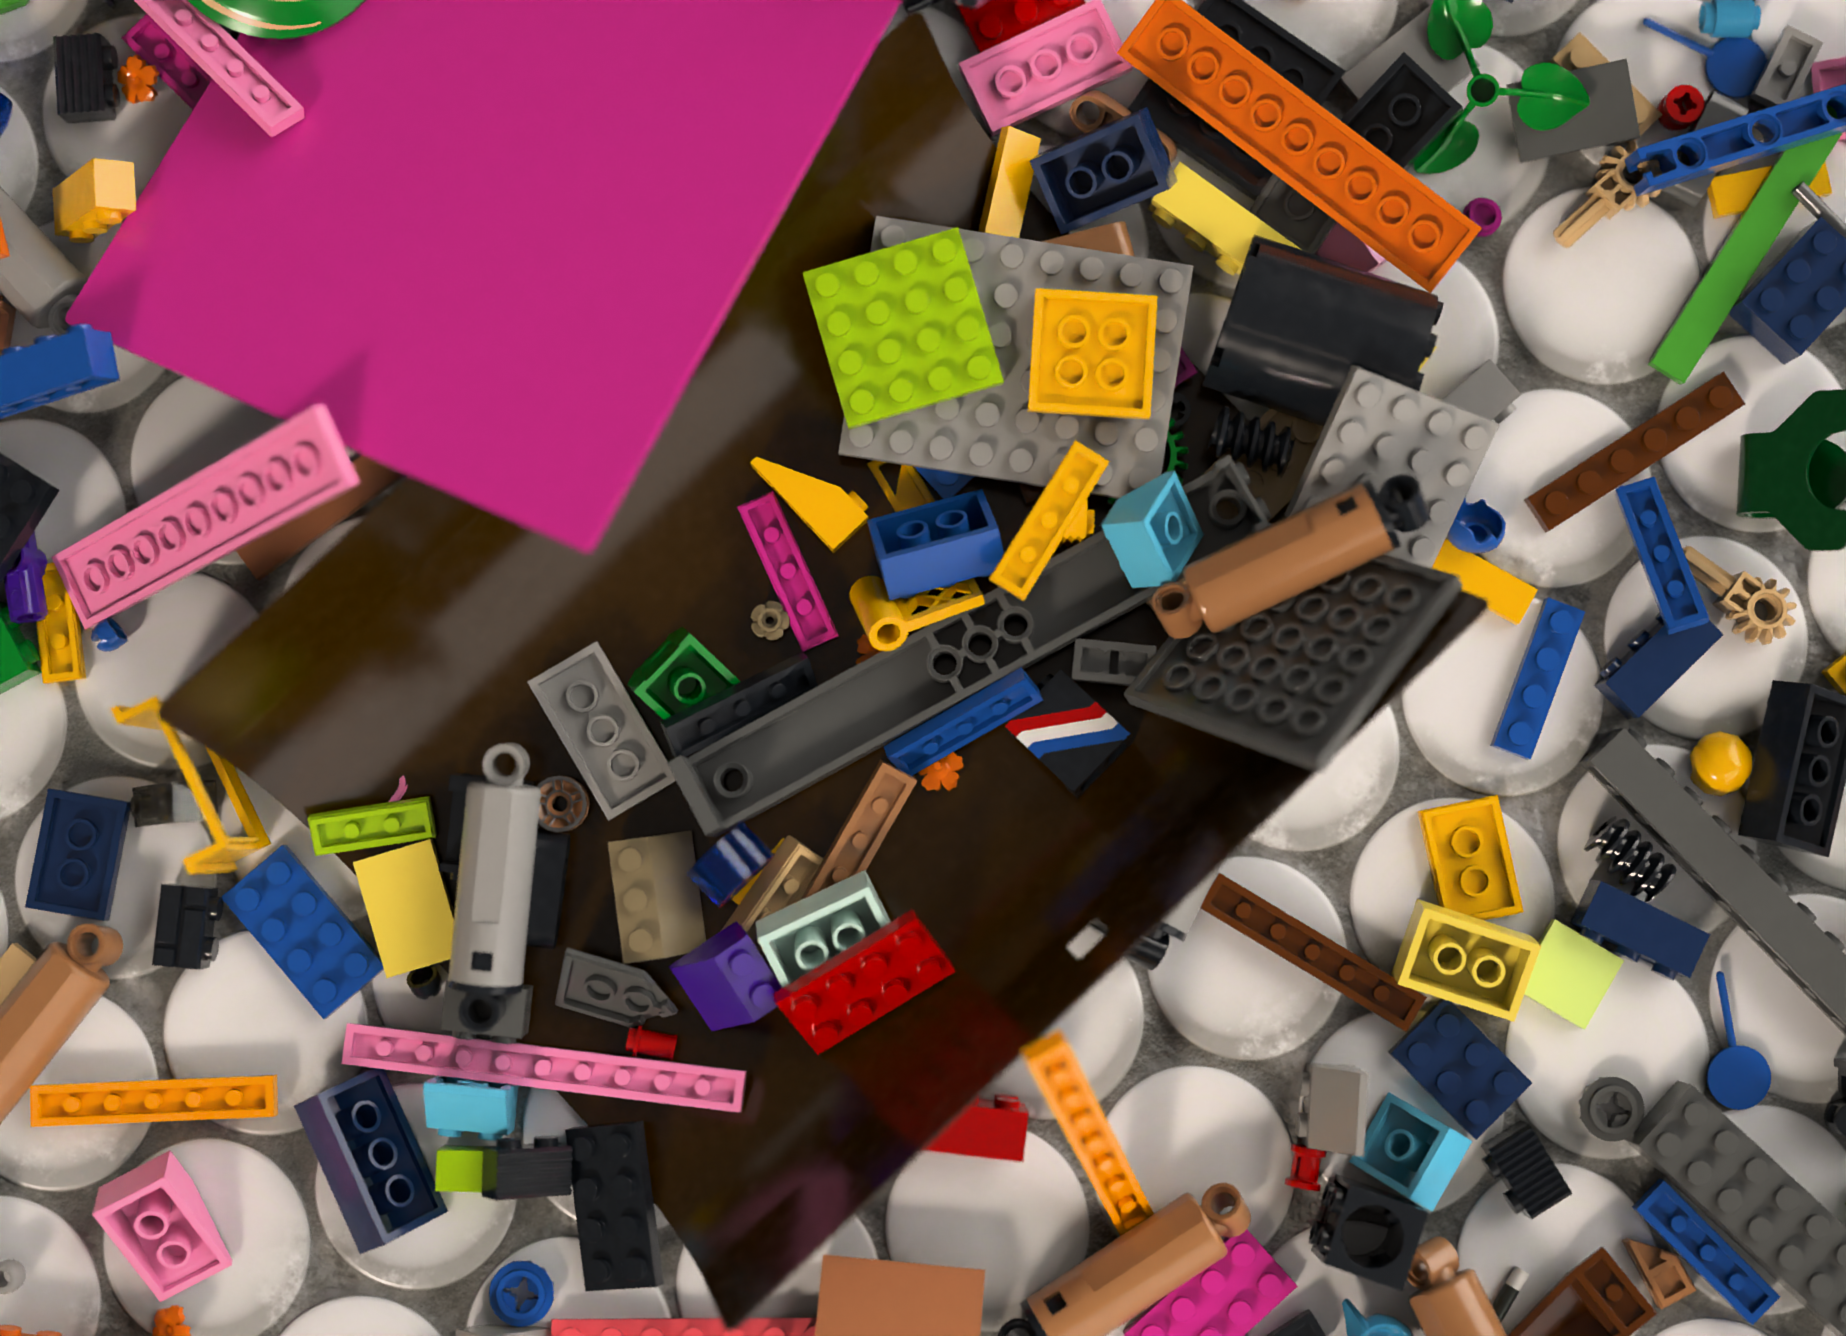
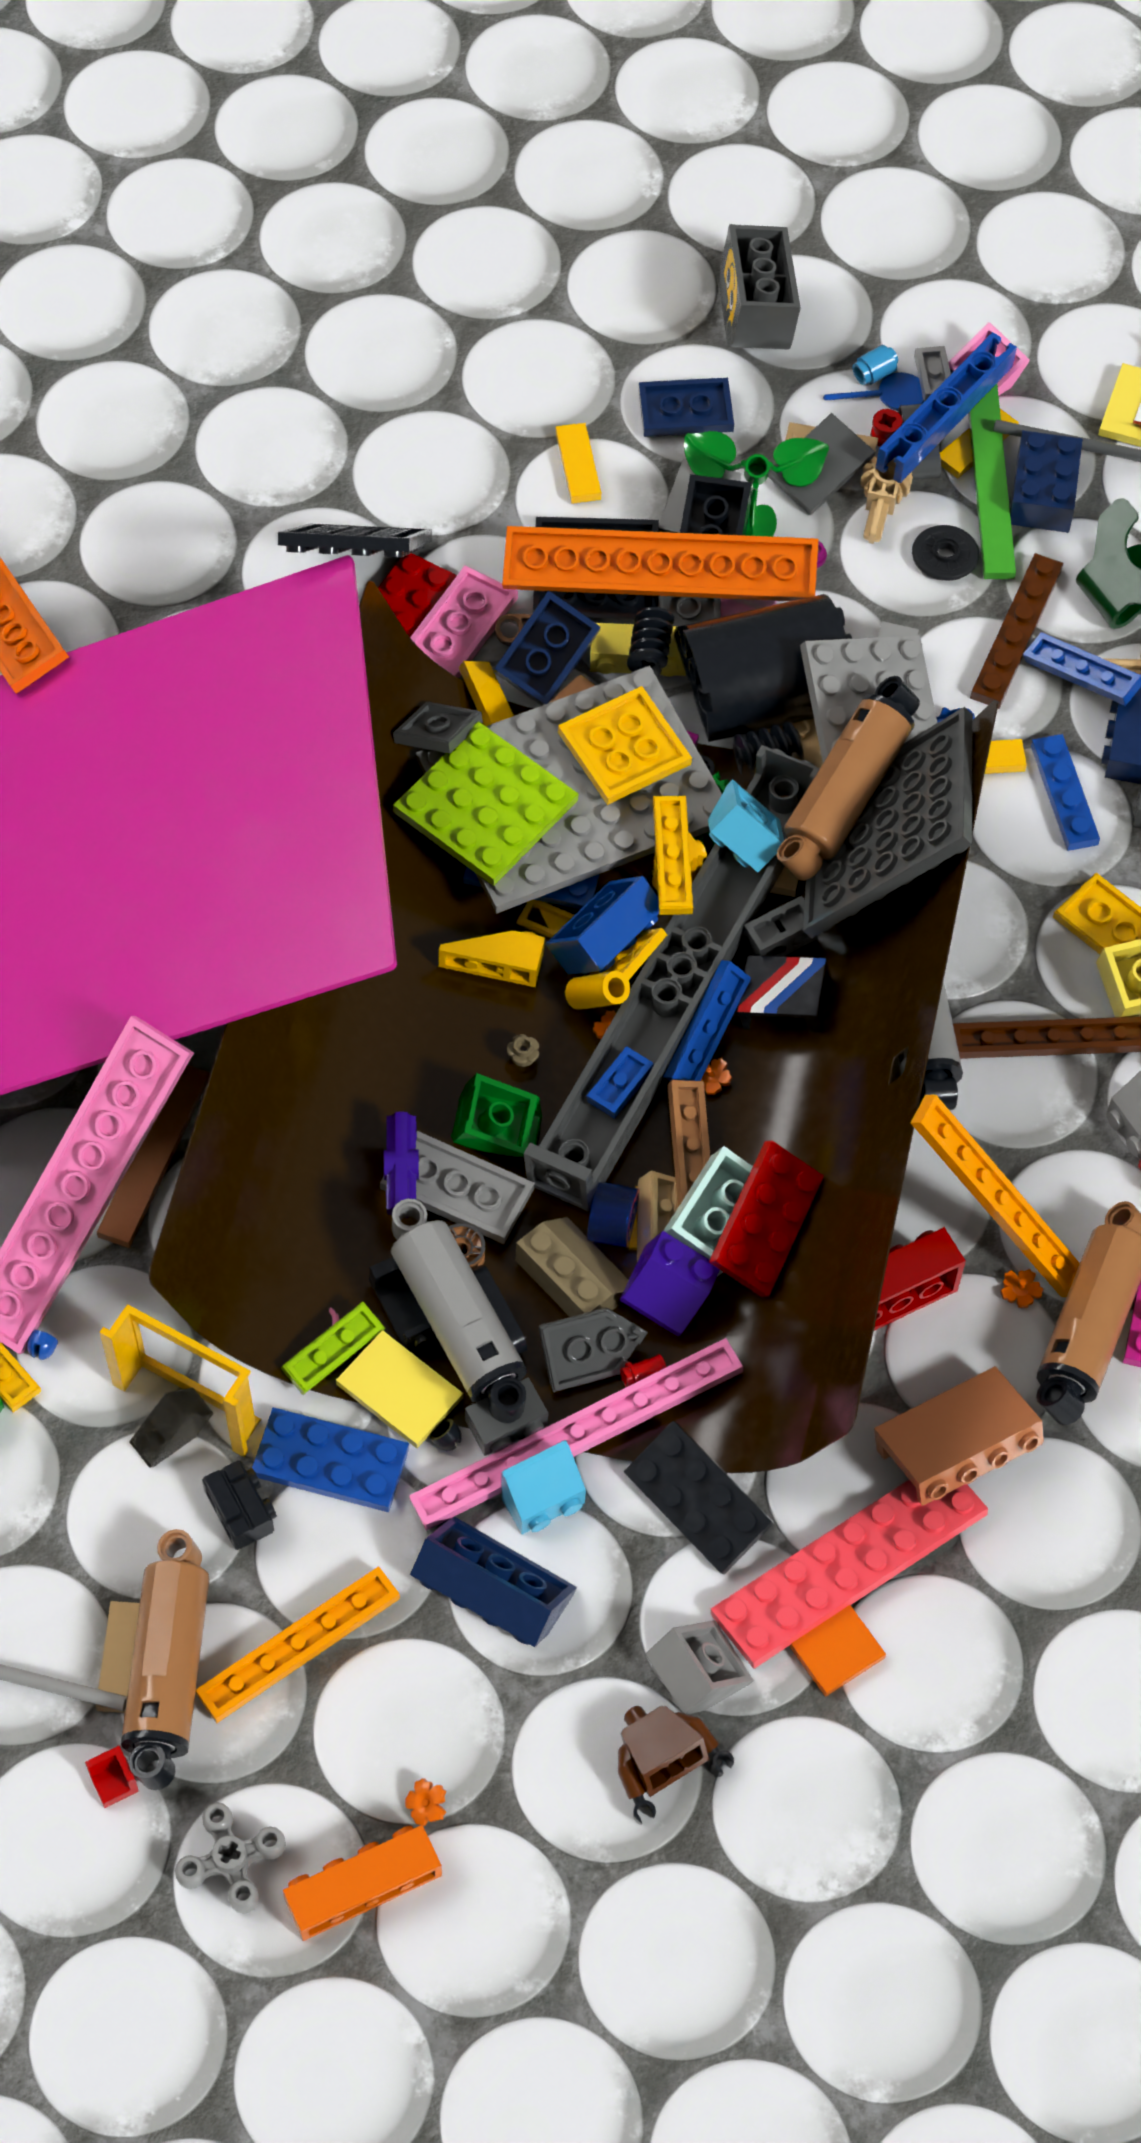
camera: 30 degrees left, 25 degrees down
dark blue plate [25,788,132,921] -> none
bright pink slope [92,1150,232,1302] -> none
lime brick [435,1145,484,1192] -> none
black brick [482,1136,573,1201] -> none
blue gear [489,1260,554,1327] -> none
black plate [660,652,818,758] -> none
dark pink tile [737,491,839,652] -> none
none -> dark purple piece [384,1112,419,1218]
none -> dark grey tile [393,701,483,753]
none -> blue plate [586,1046,654,1119]
none -> black piece [627,607,674,677]
none -> black wheel [912,525,979,581]
none -> orange plant [1000,1269,1044,1308]

